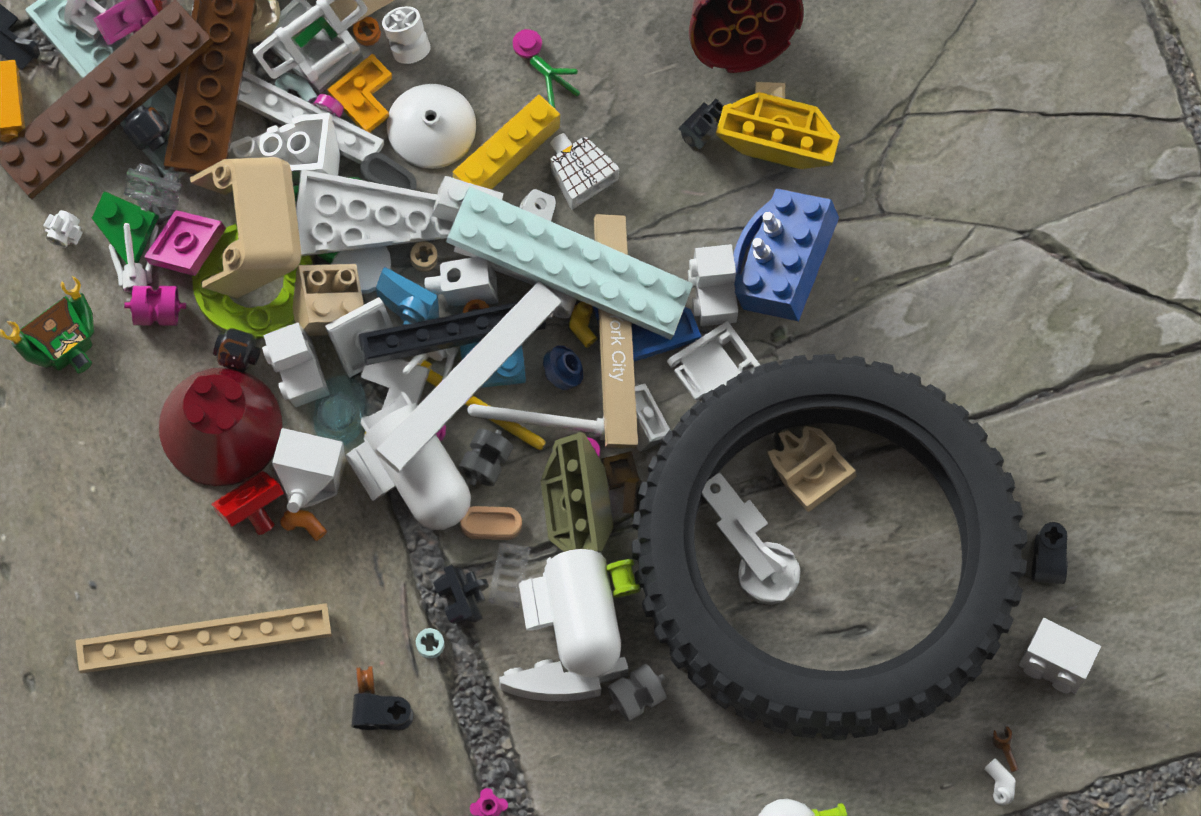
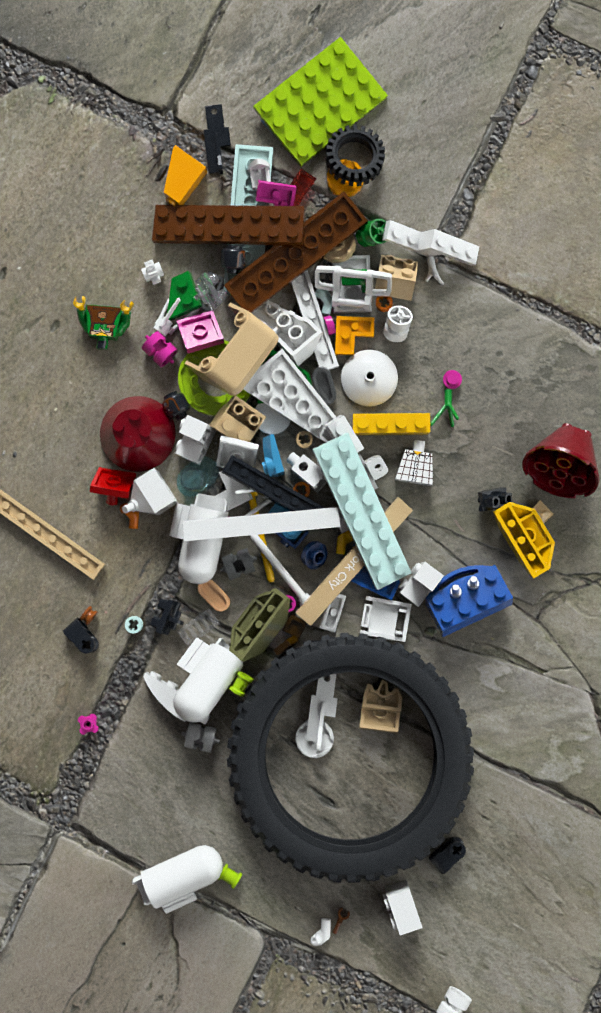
camera: 50 degrees right, 15 degrees up
none -> dark blue bracket [276,531,309,549]

